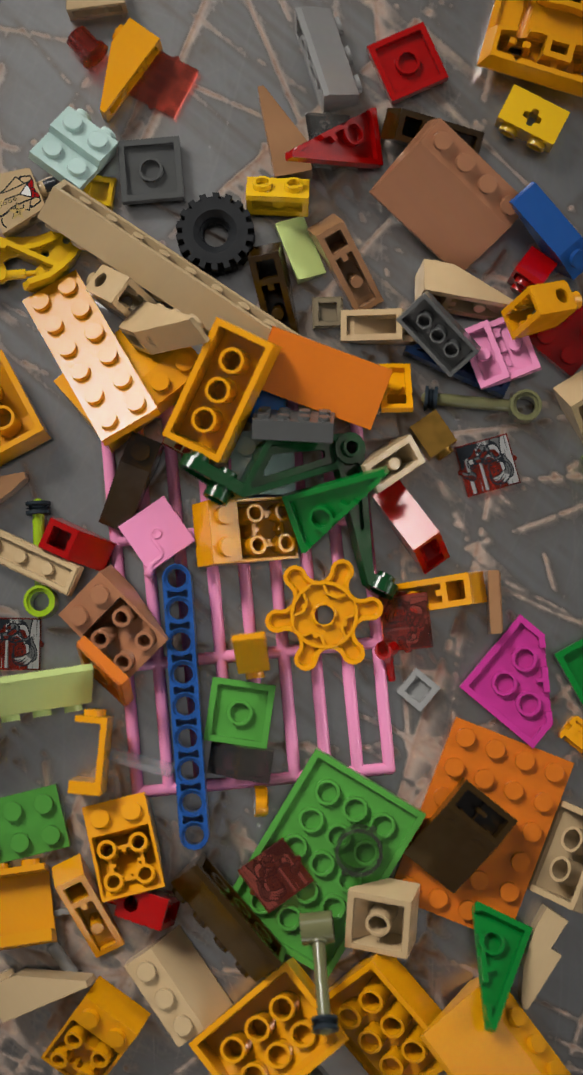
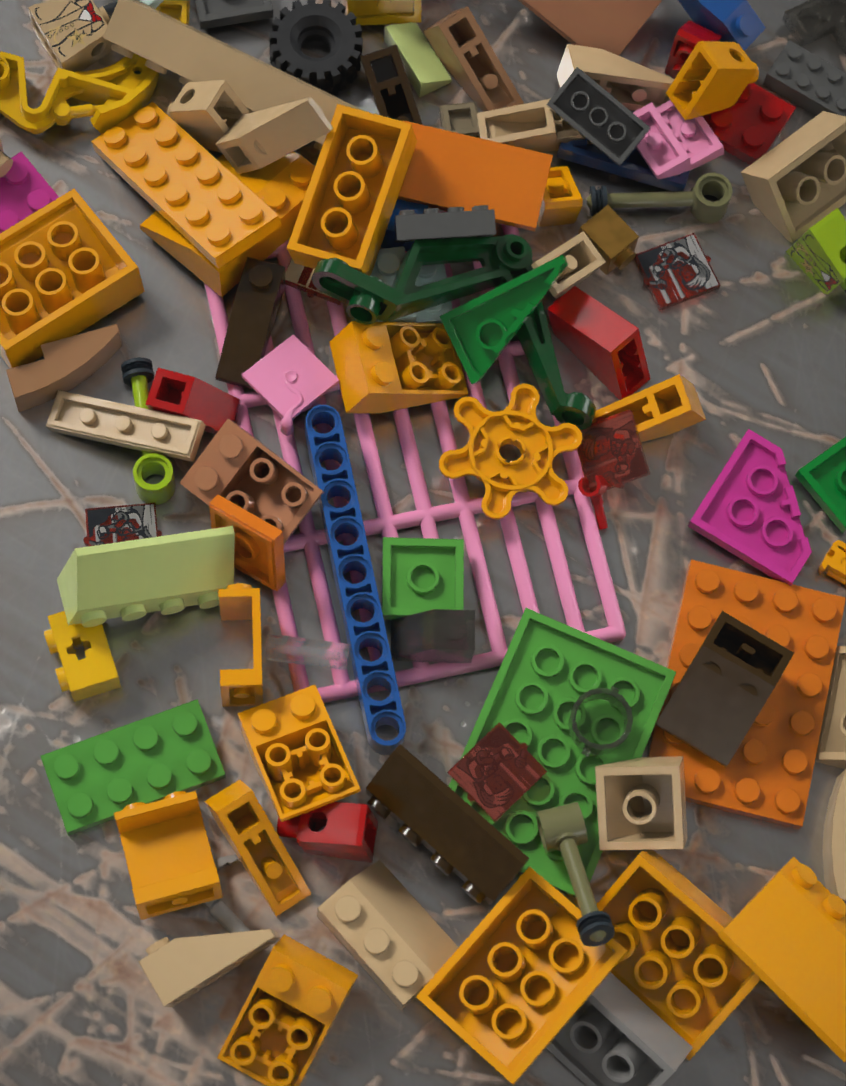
camera: 20 degrees left, 15 degrees down
light orange slope [231,631,270,680] -> none
light orange tile [253,785,268,817] -> none
light grey tile [395,667,440,712] -> none
green wing [472,901,533,1033] -> none
medium nougat tile [485,570,503,634] -> none

